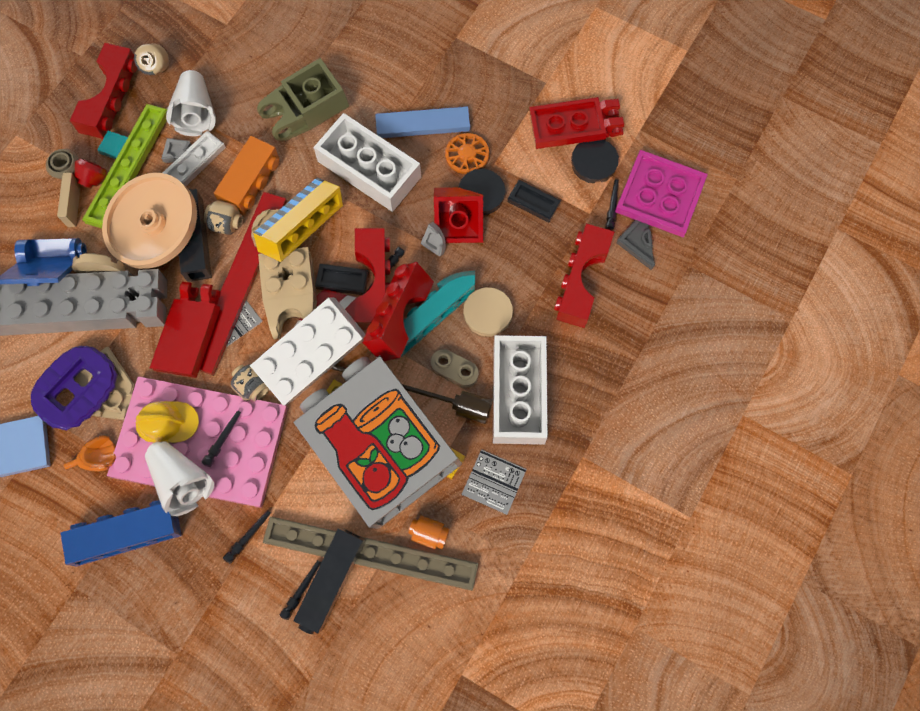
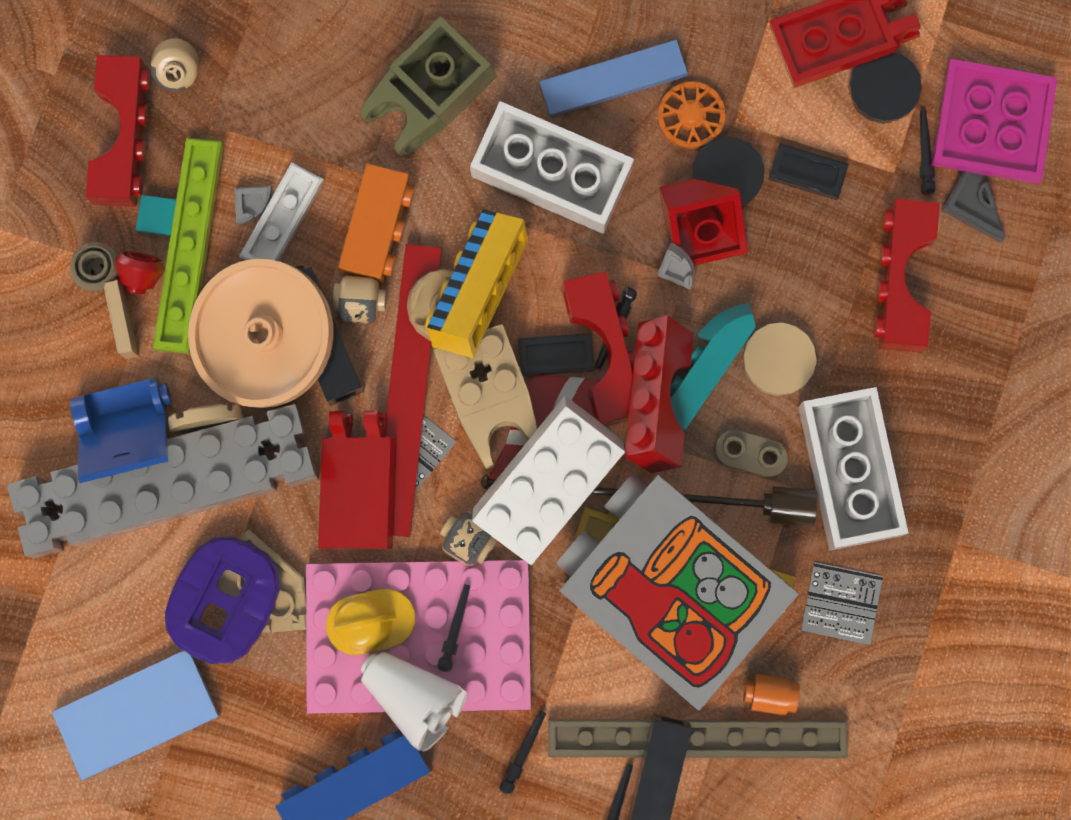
camera: 10 degrees left, 10 degrees up
orange piece [63,435,116,472] -> none
white cone [166,70,216,136] -> none

